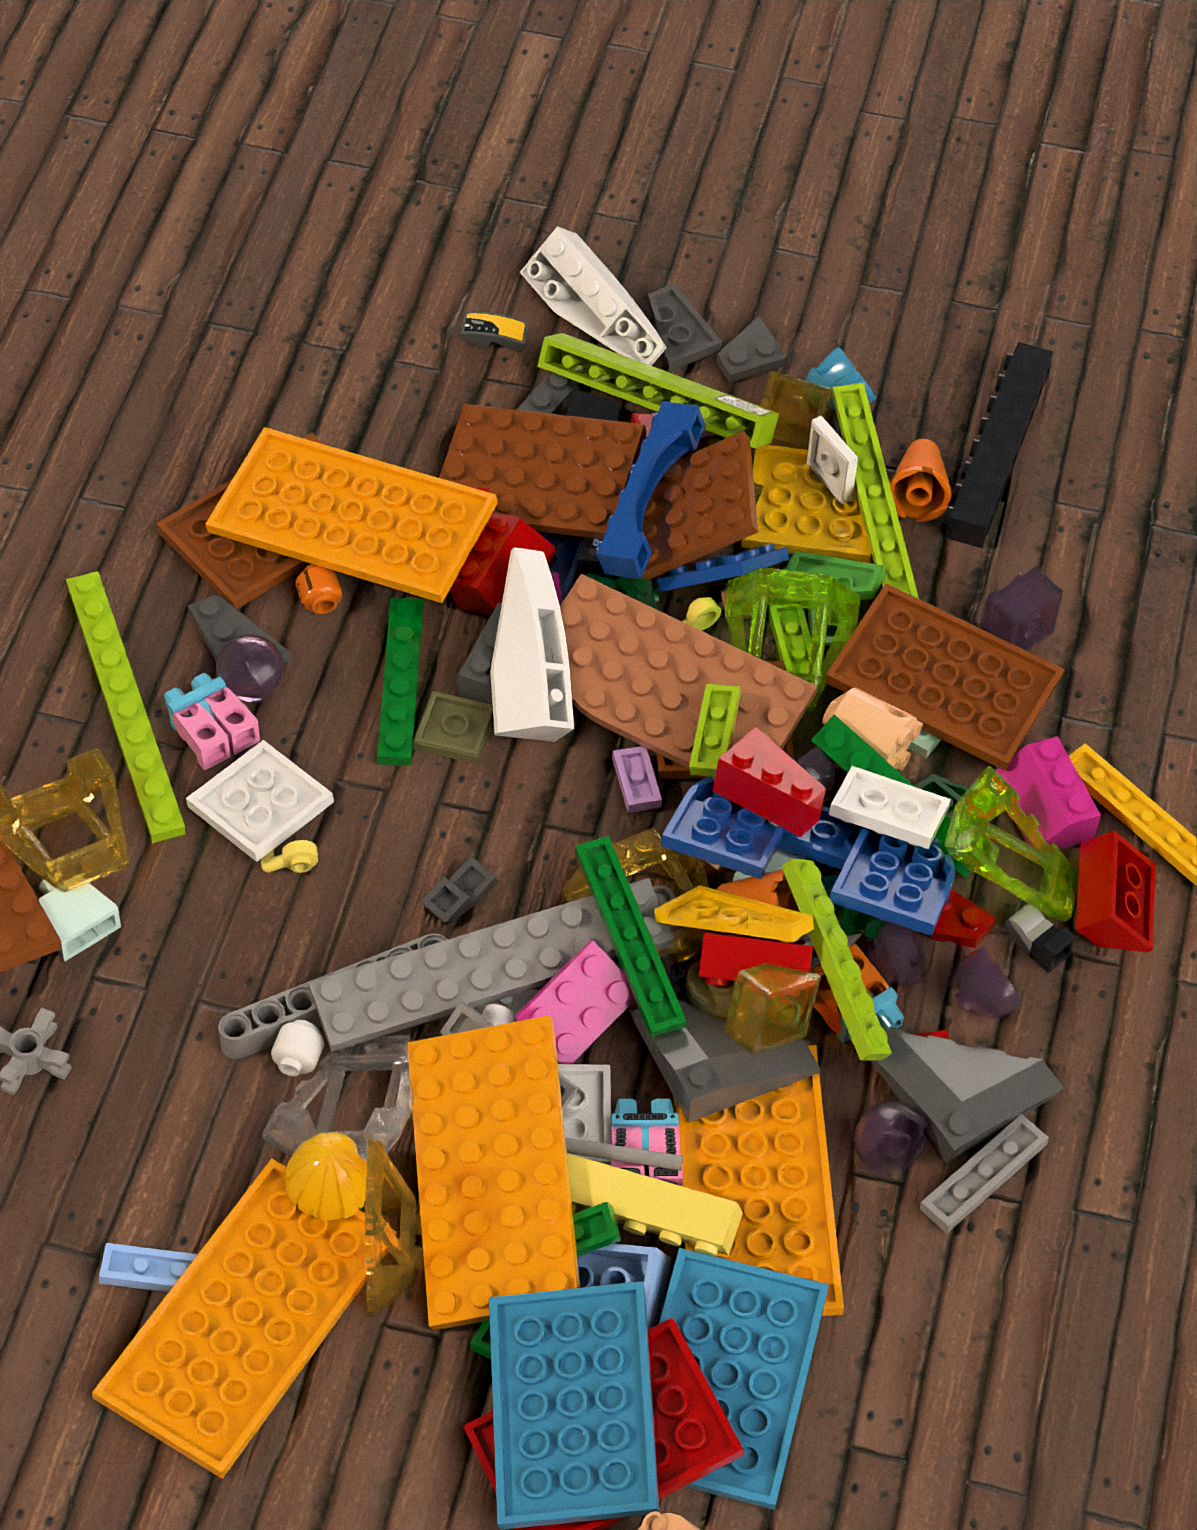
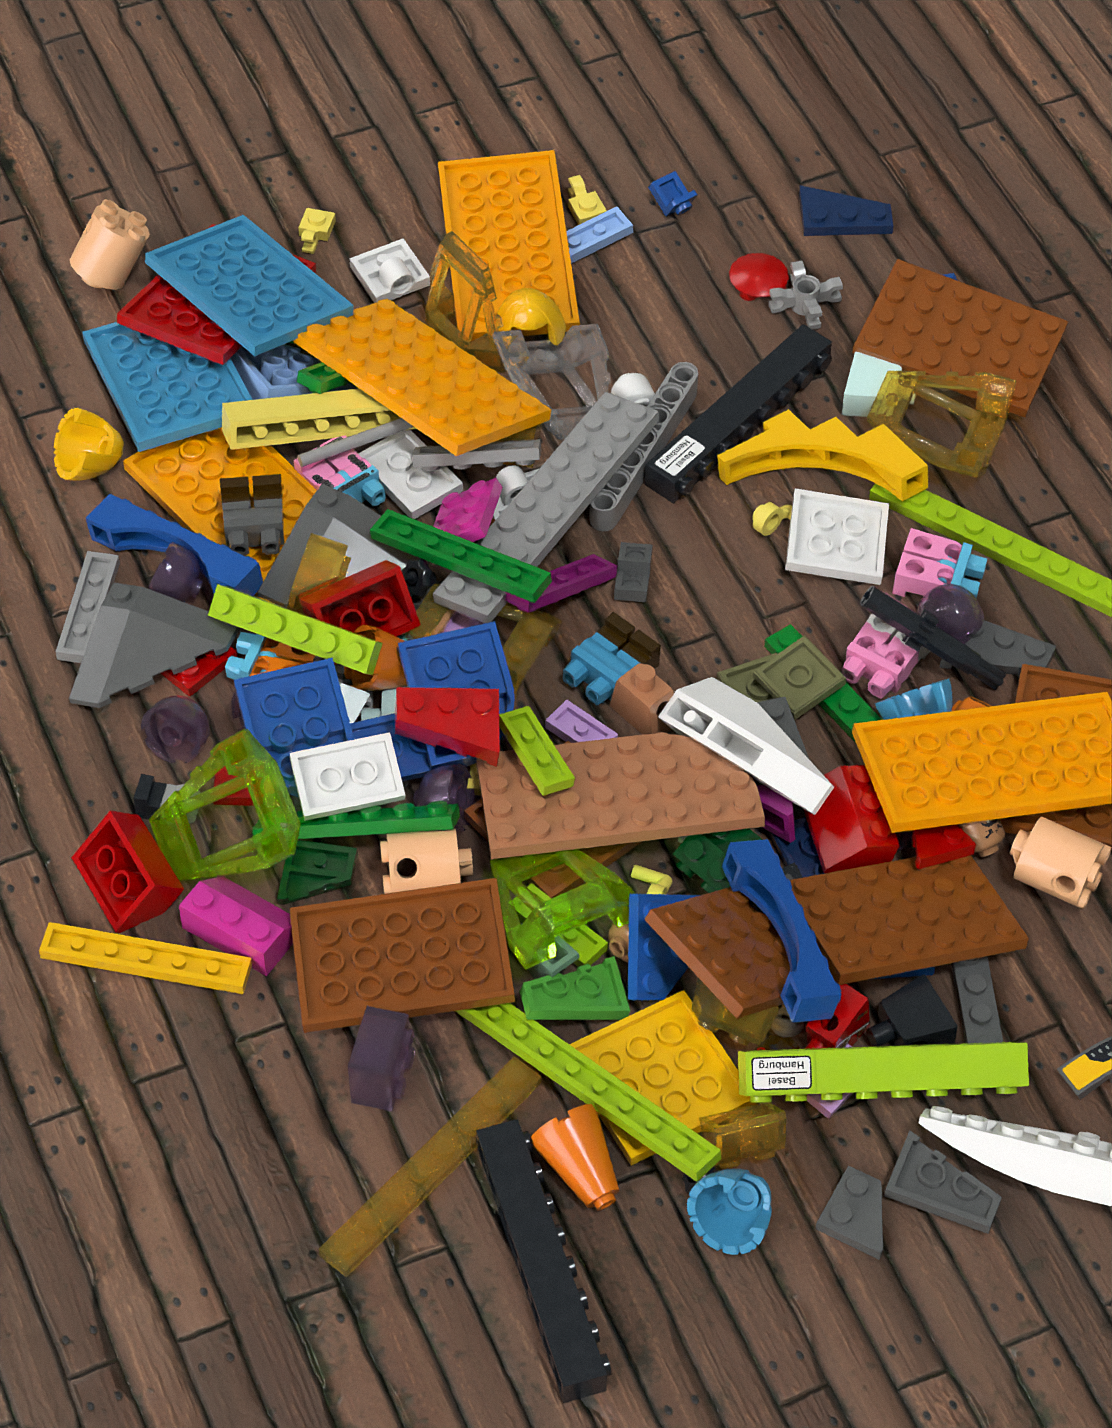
camera: 145 degrees right, 0 degrees up
yellow wing [654,885,814,943] -> none
white plate [807,416,858,504] -> none
none -> yellow hair [54,408,124,481]
none -> blue arch [86,494,263,596]
none -> dark grey hips [219,474,284,556]
none -> light yellow plate [298,208,336,254]
none -> clear yellow plate [319,1056,541,1277]
none -> white plate [349,239,430,303]
none -> magenta plate [505,554,617,612]
none -> dark azure hips [563,612,661,705]
none -> light yellow plate [568,175,607,225]
none -> nougat torso [610,663,674,735]
none -> black brick [645,324,832,504]
none -> blue bracket [648,171,698,217]
none -> yellow arch [717,409,928,501]
none -> red dish [729,253,789,301]
none -> olive tile [753,635,846,720]
none -> bright pink hips [842,614,930,699]
none -> black piece [860,585,1006,690]
none -> dark azure hair [875,679,952,720]
none -> light nougat cylinder [1010,817,1112,909]

